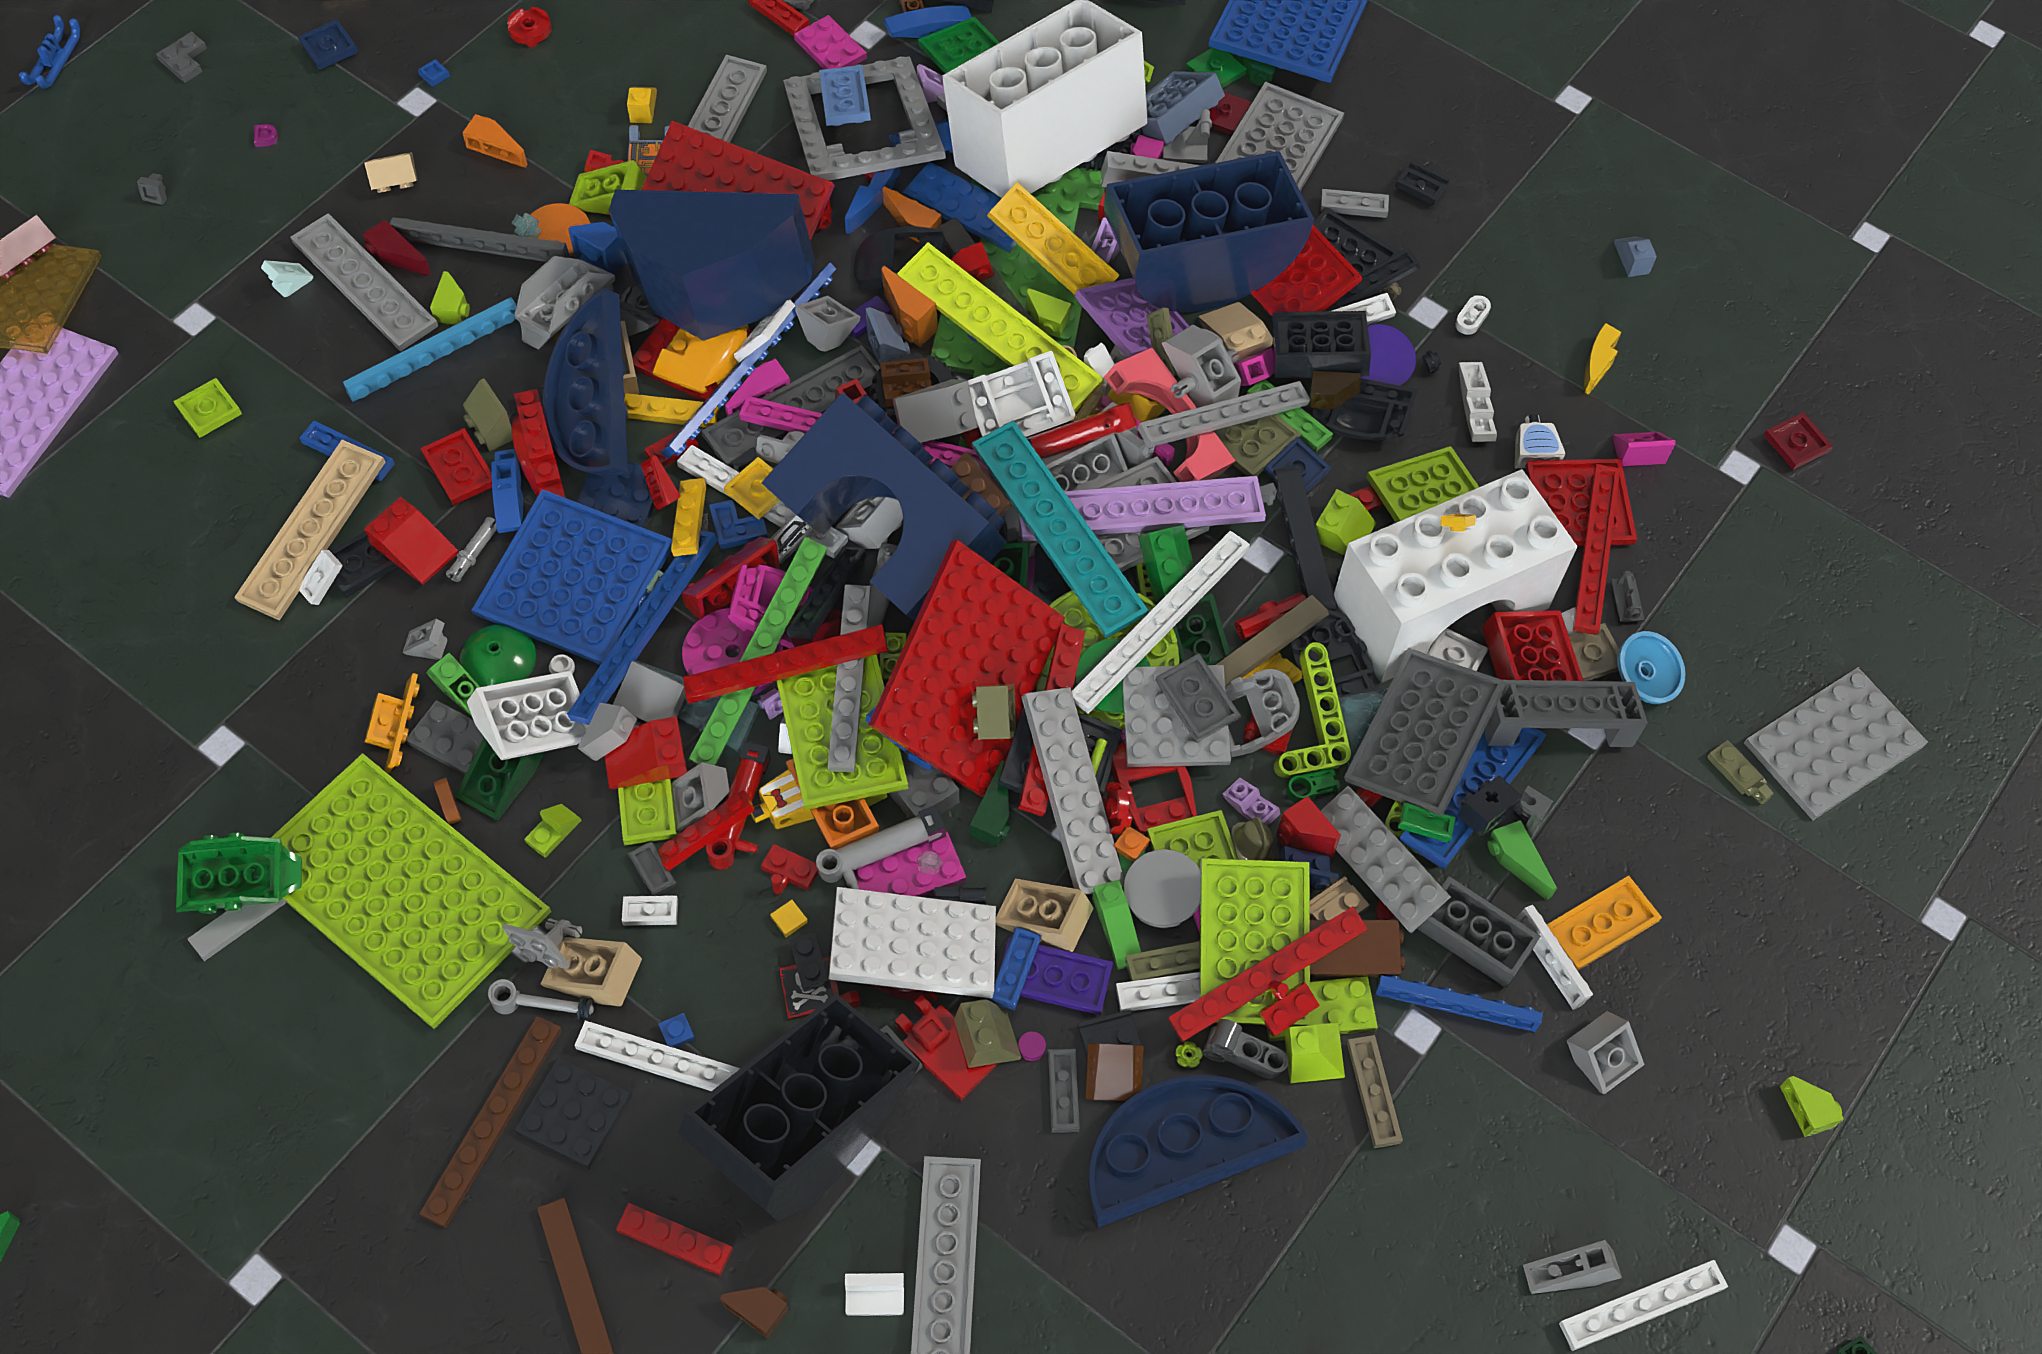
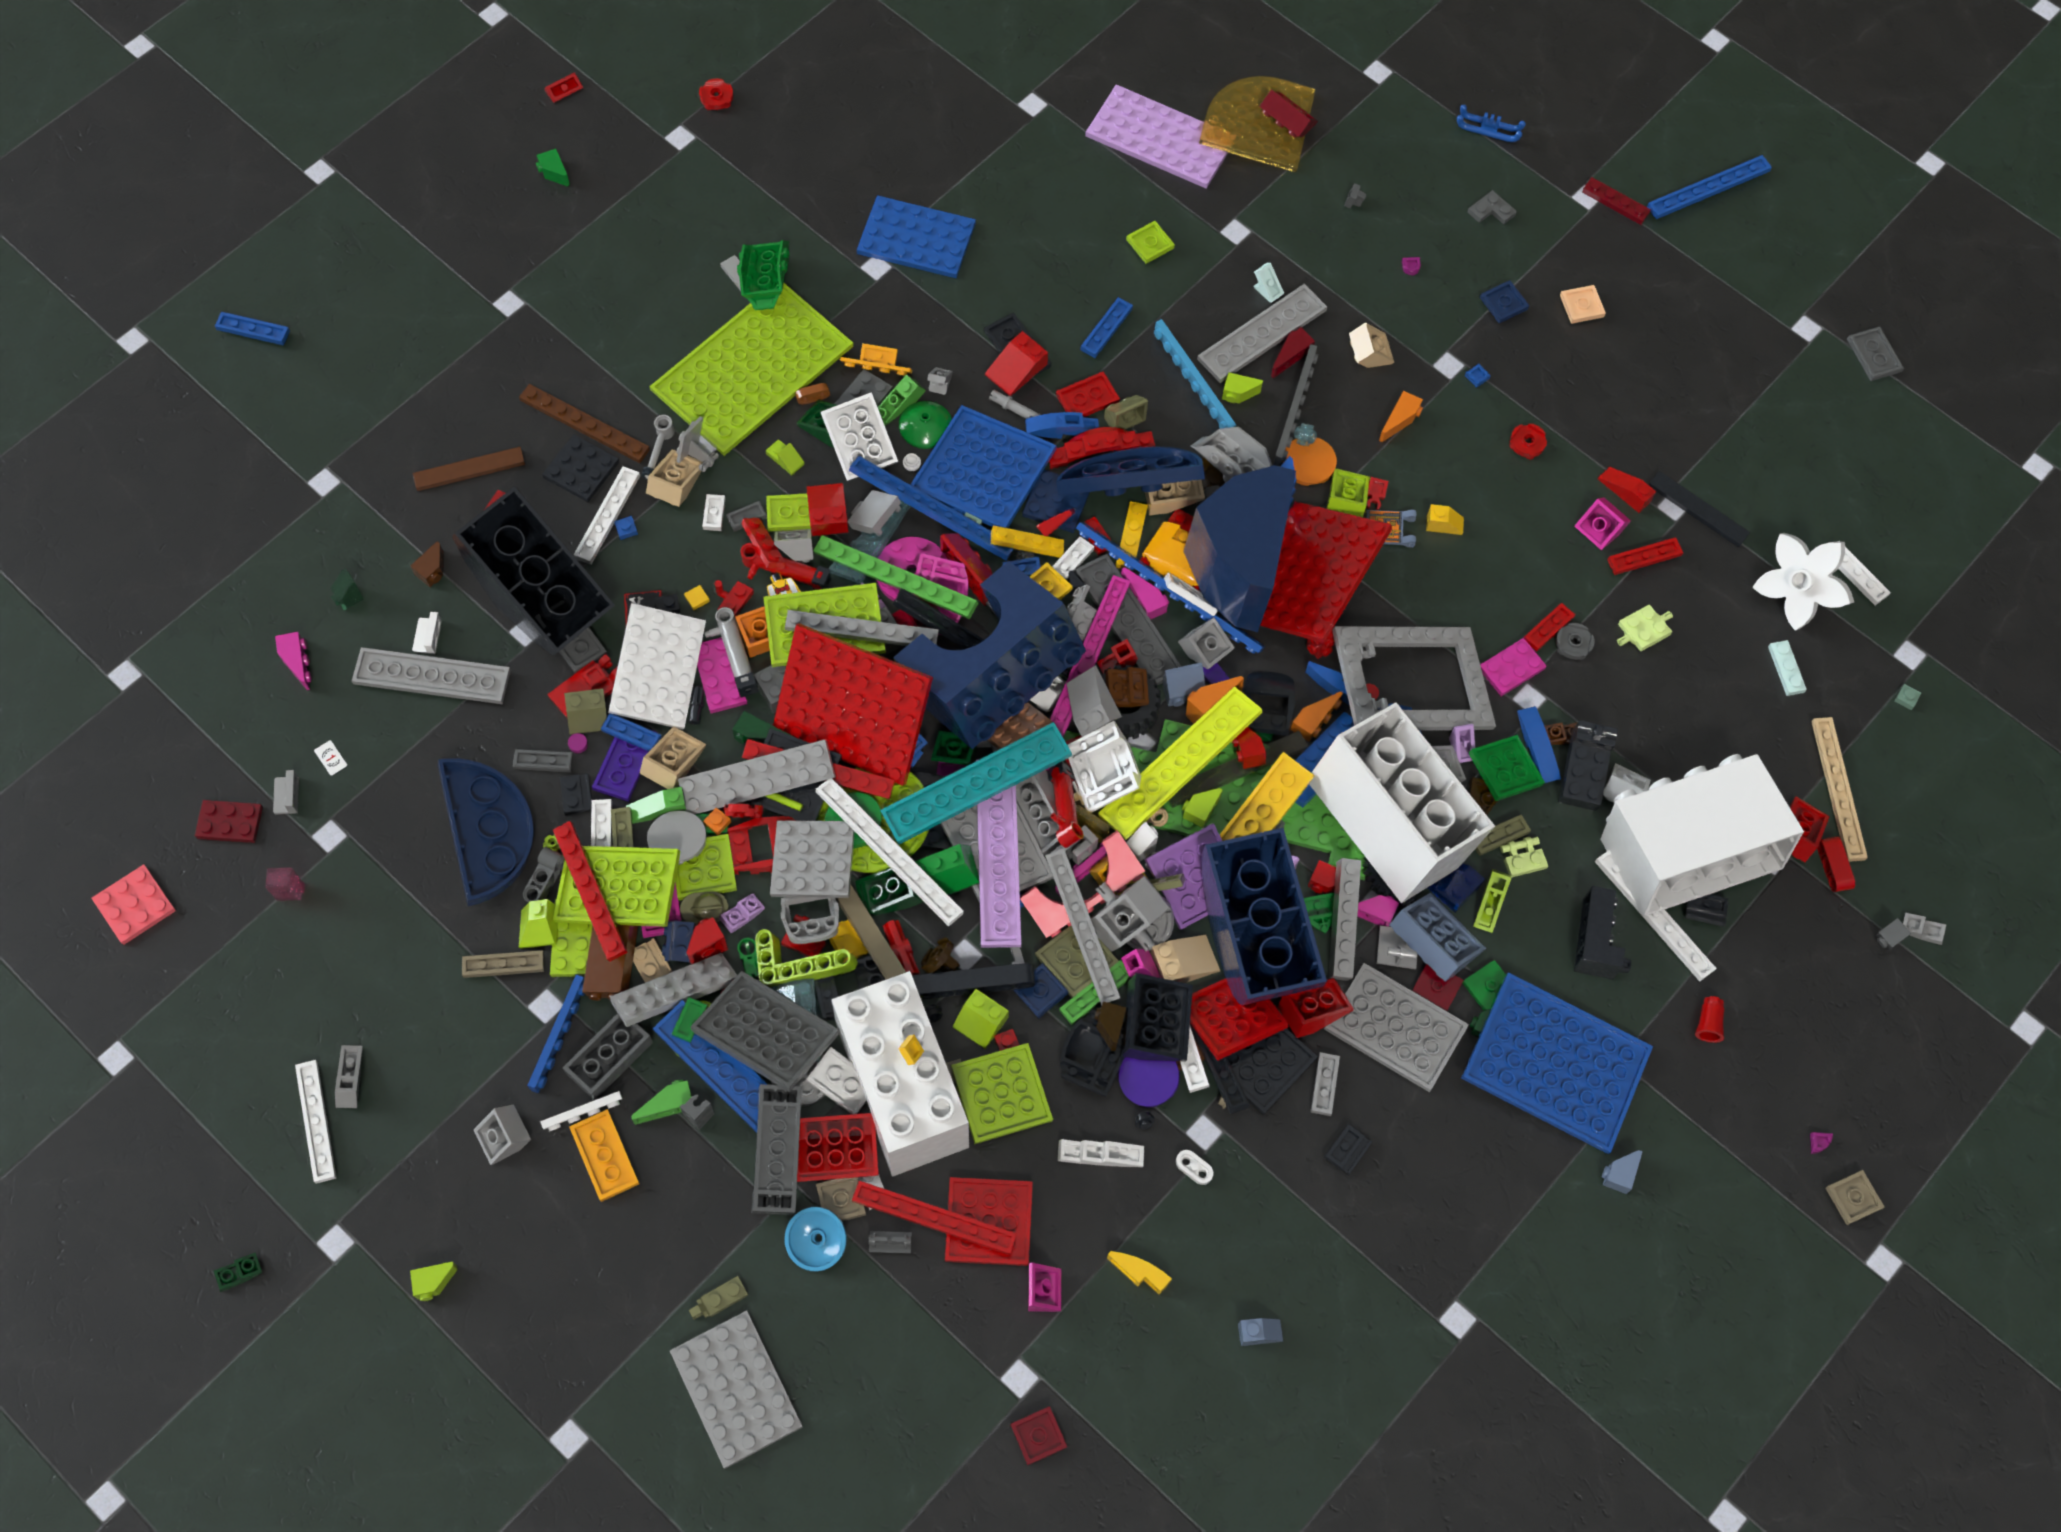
camera: 95 degrees right, 5 degrees up
tan plate [234,440,386,621] -> none
white plate [299,549,343,605] -> none
light grey slope [578,703,637,761] -> none
red plate [683,624,889,704] -> none
light grey plate [687,55,767,143] -> none
medium blue plate [819,65,871,126] -> none
clear plate [917,851,943,875] -> none
olive slope [972,683,1016,740] -> none
slope [1086,1043,1144,1101] -> none
dark grey tile [1155,653,1241,743] -> none
red plate [1258,980,1320,1036] -> none
black brick [1458,775,1522,837] -> none
torso [1515,414,1565,468] -> none
none -> blue plate [857,195,976,278]
none -> dark brown tile [921,937,960,973]

